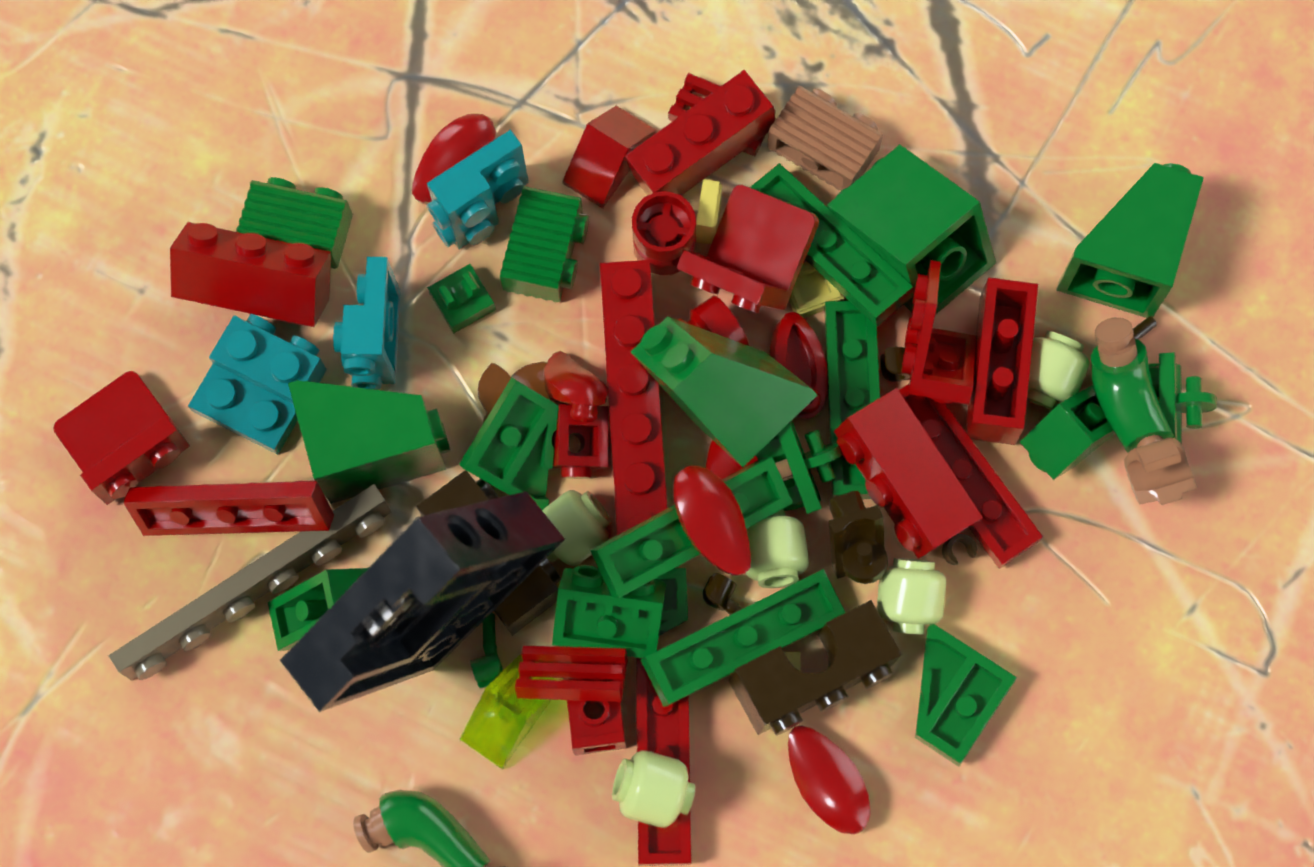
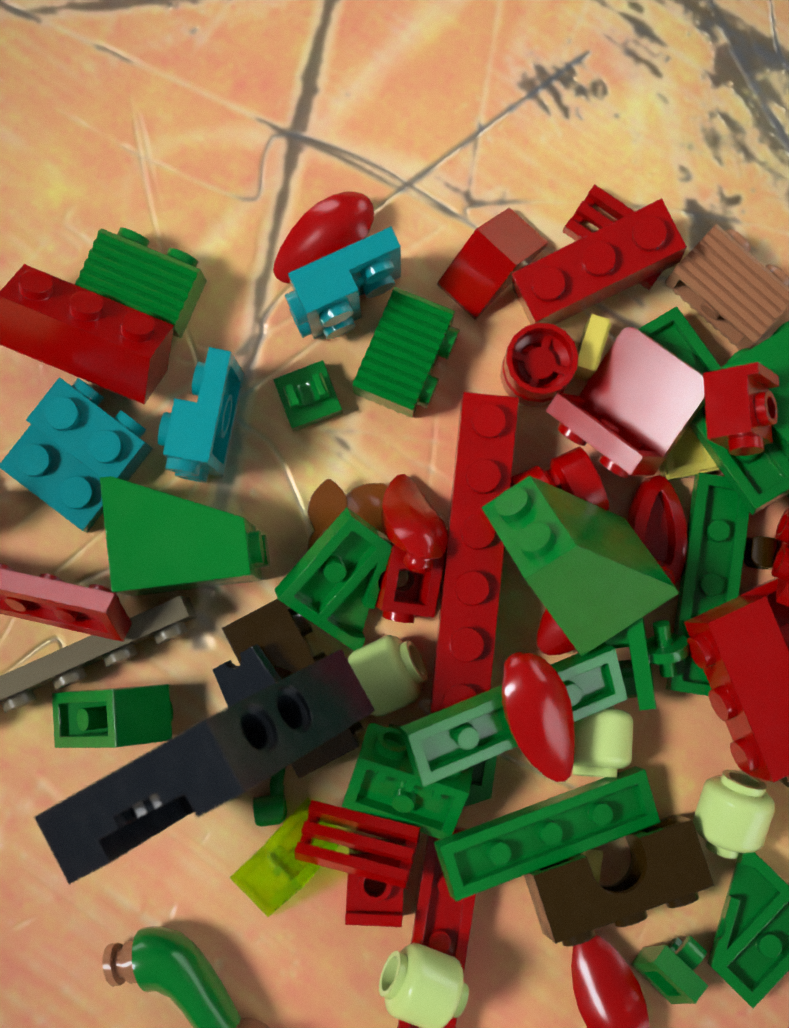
camera: 10 degrees right, 10 degrees up
dark brown hand [702,573,743,615] -> none
dark brown hips [828,491,888,584] -> none
none -> green tile [631,936,708,1004]
none -> red brick [703,362,779,456]

